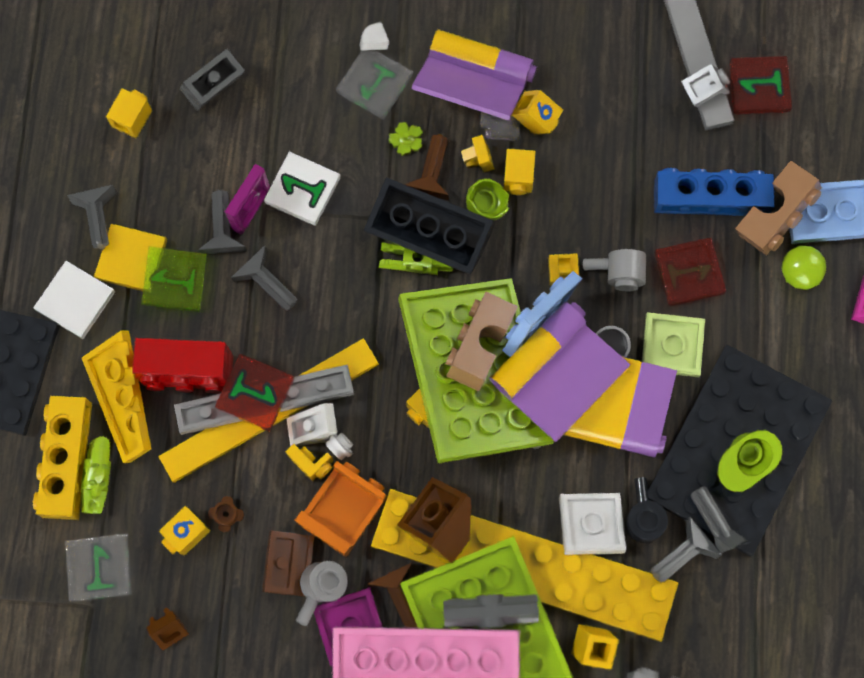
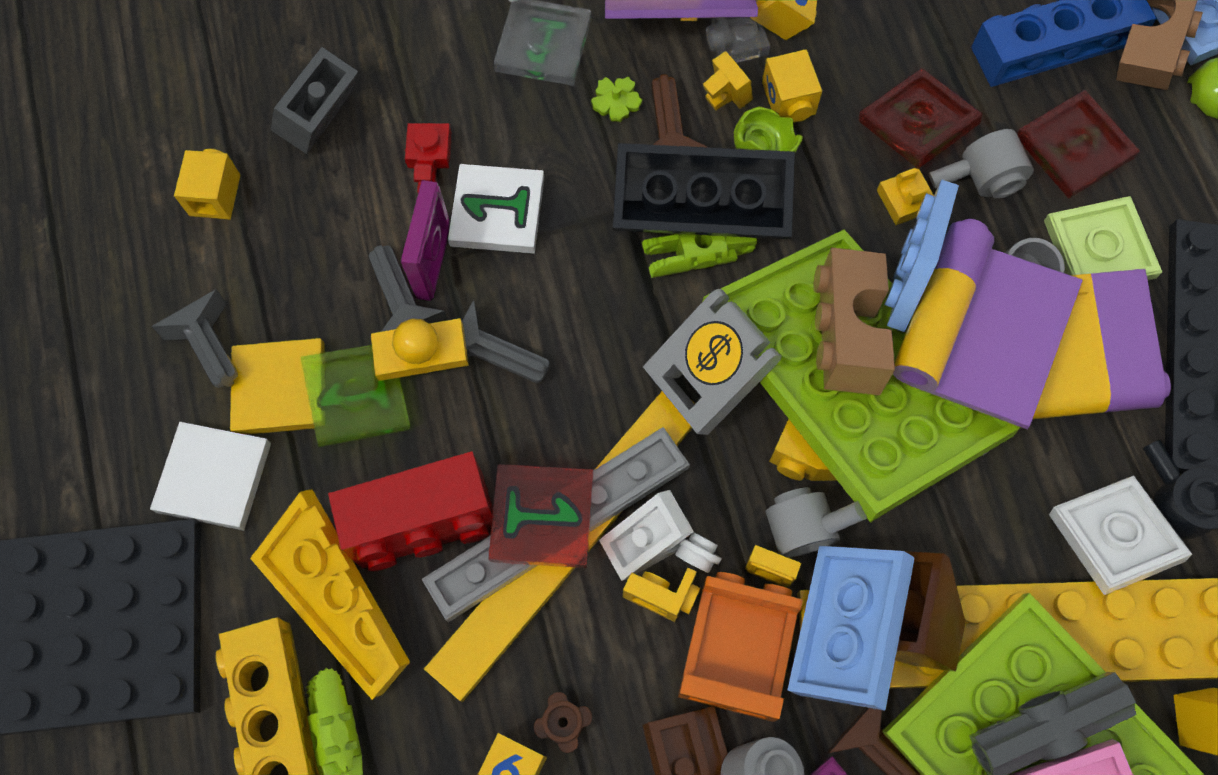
camera: 20 degrees left, 5 degrees down
none -> yellow tile [371,318,469,381]
none -> red plate [405,123,452,193]
none -> light grey container [643,289,782,435]
none -> yellow tile [745,545,801,588]
none -> light grey piece [765,487,867,558]
none -> light blue plate [788,546,915,711]
none -> clear red tile [859,68,982,169]

